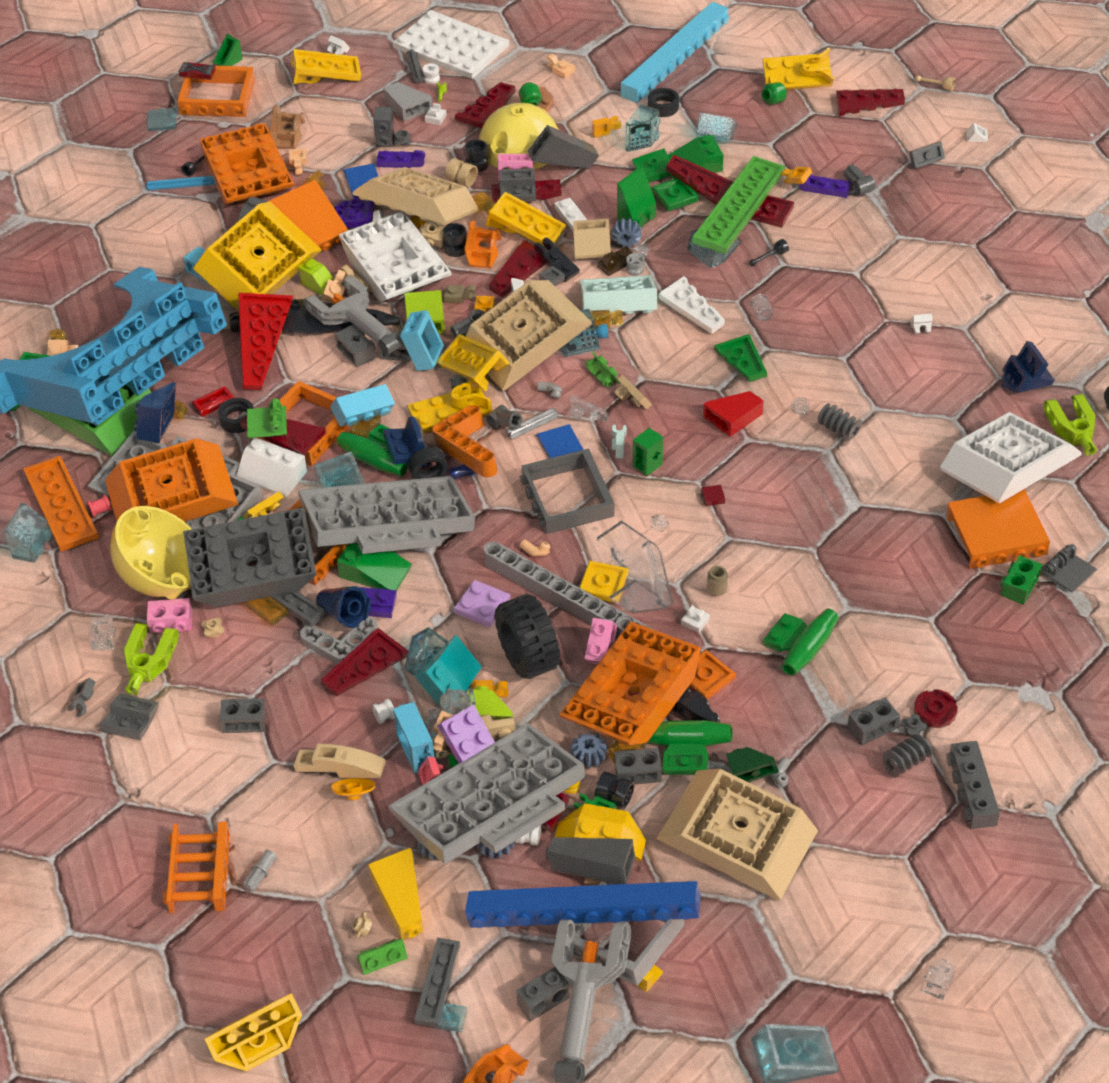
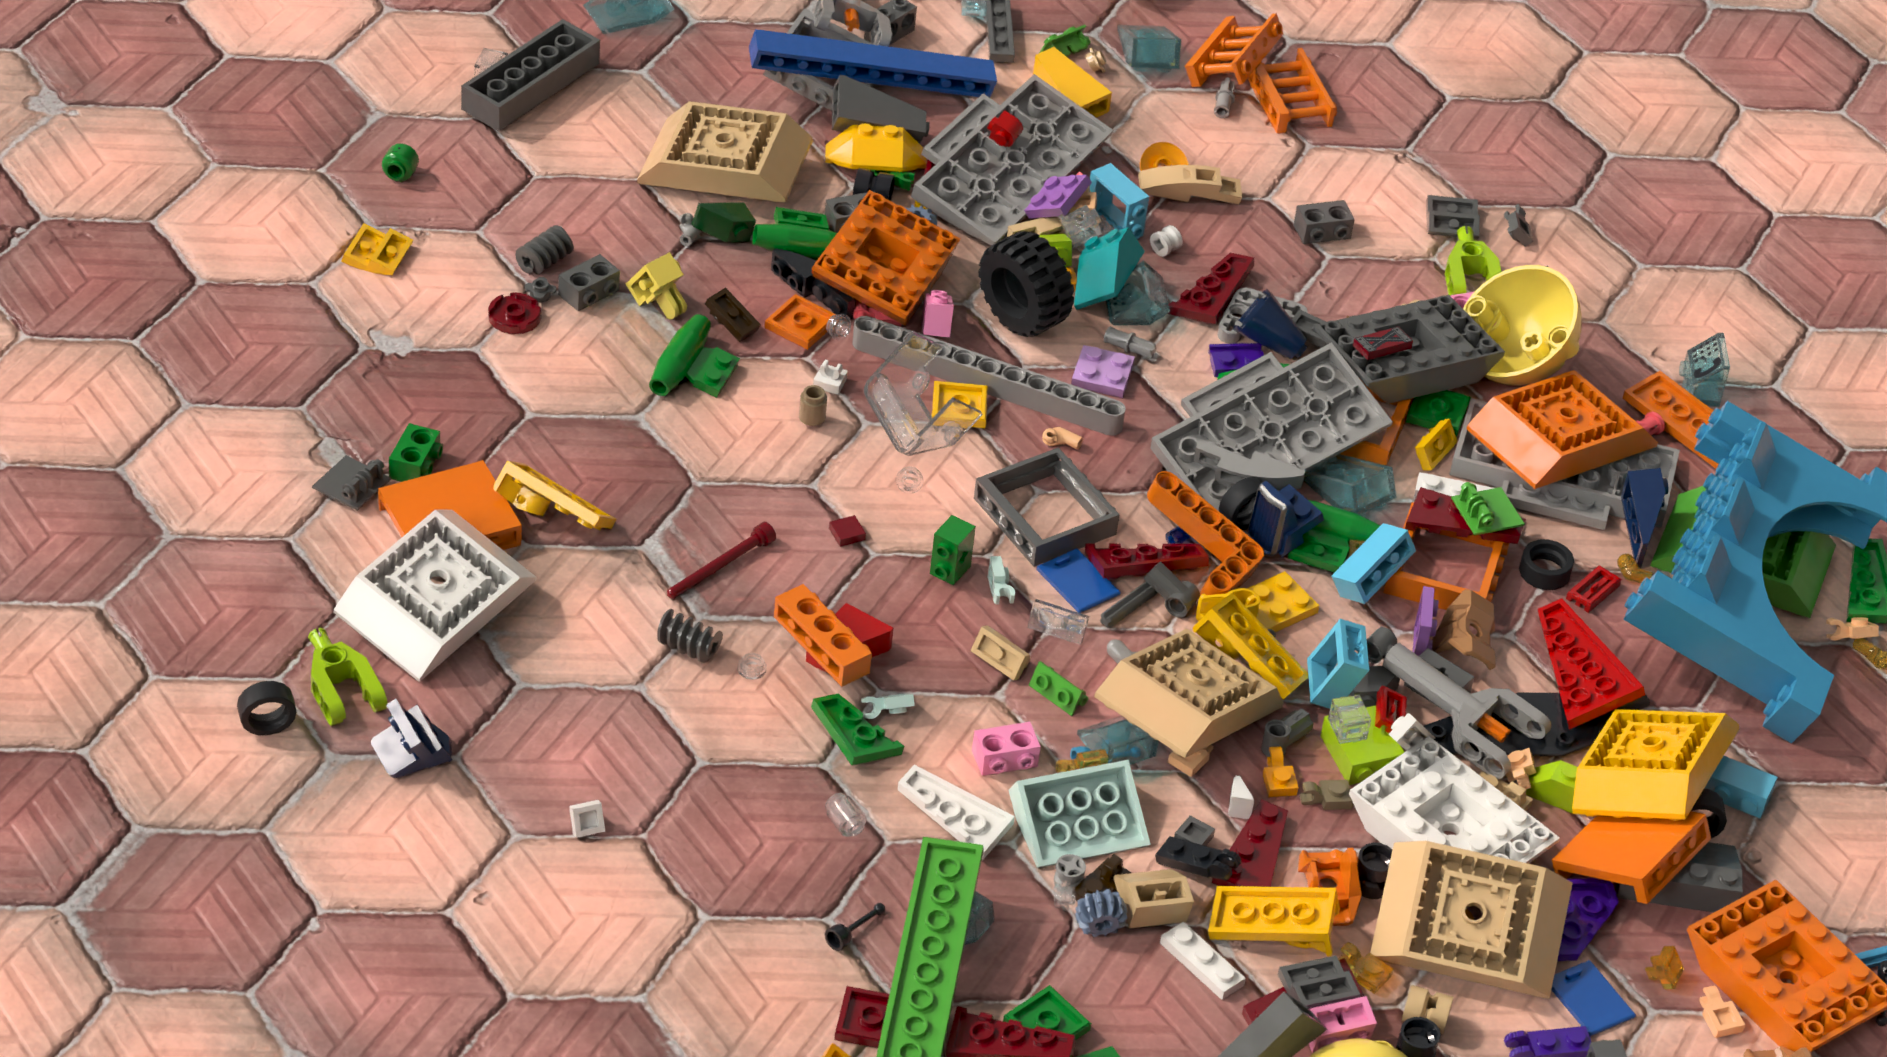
camera: 160 degrees right, 5 degrees down
green slope [617,166,656,228] -> none
dark grey brick [947,741,1000,829] -> none
none -> yellow slope [341,223,413,275]
none -> green head [381,143,419,182]
none -> dark grey brick [461,19,600,131]
none -> yellow plate [493,460,617,530]
none -> light yellow brick [626,252,687,319]
none -> dark red piece [667,521,776,599]
none -> dark brown hinge [705,287,761,342]
none -> orange brick [774,584,872,687]
none -> light aqua plate [861,693,915,719]
none -> bright pink brick [972,722,1041,776]
none -> red plate [987,110,1023,147]
none -> dark red wing [1085,543,1209,579]
none -> light grey axle [1104,326,1156,358]
none -> clear light blue slope [1117,25,1181,72]
none -> orange fence [1185,13,1283,87]
none -> light grey slope [1194,439,1306,491]
none -> clear brick [1328,695,1372,744]
none -> tile [1353,327,1413,360]
none -> red tile [1375,685,1407,733]
none -> white plate [1389,713,1435,751]
none -> medium lavender plate [1412,586,1439,656]
none -> medium nougat piece [1432,589,1496,670]

